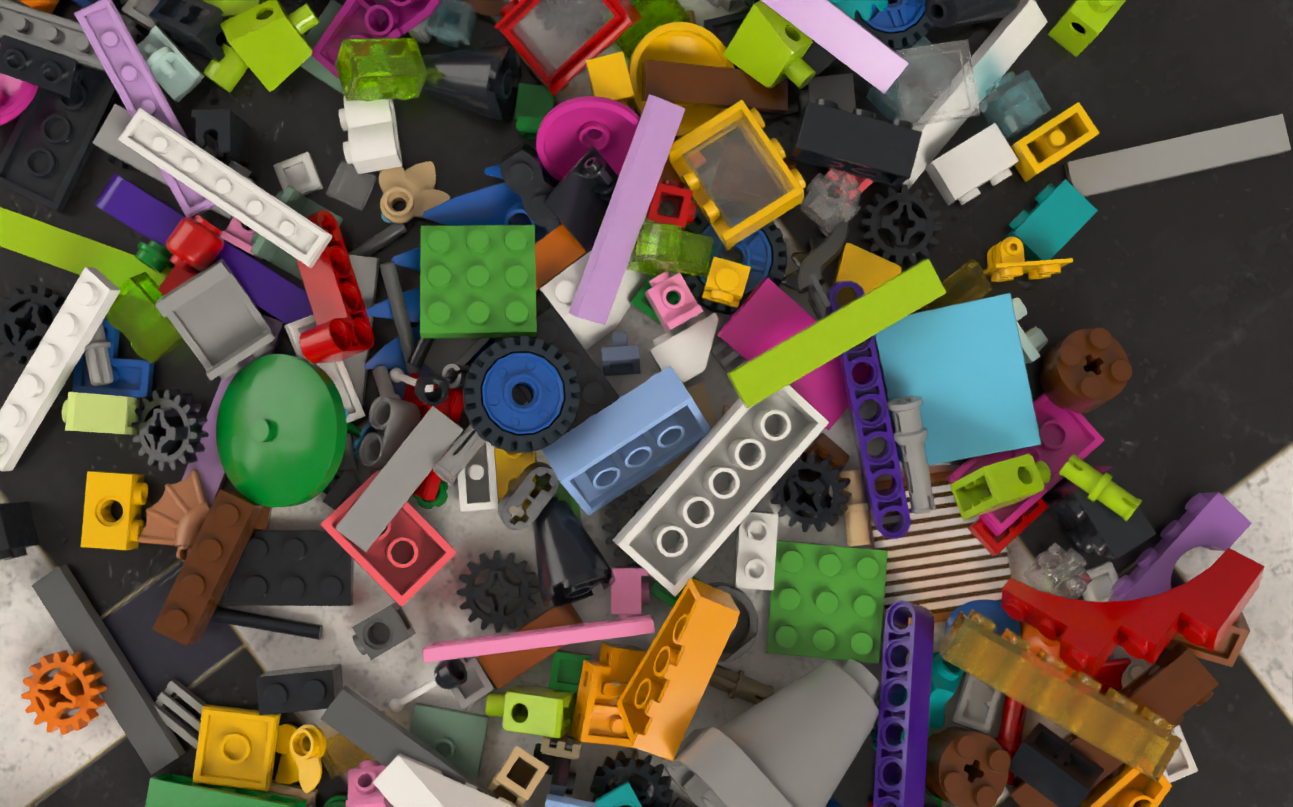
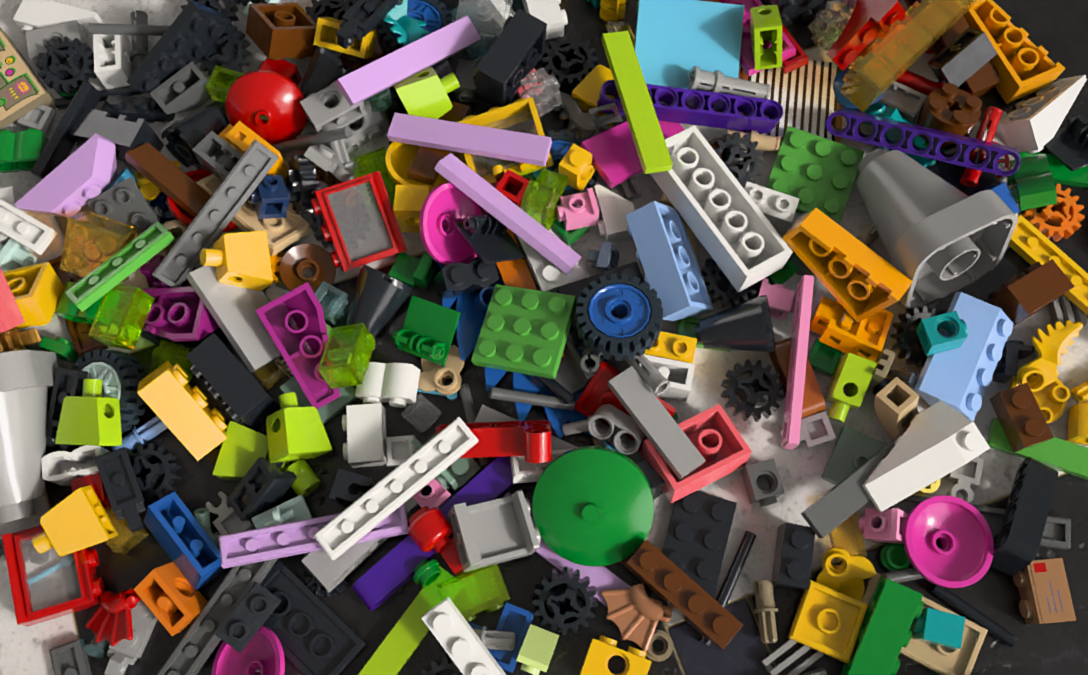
camera: 70 degrees left, 15 degrees down
black hinge [388,659,467,713] -> none
black hinge [389,368,449,406] -> none
beam [498,462,559,530] -> none
none -> white brick [342,403,387,468]
none -> lavender tile [387,113,552,166]
none -> green hinge [392,295,461,366]
none -> dark tan plate [646,630,673,662]
none -> dark tan axle [753,580,778,644]

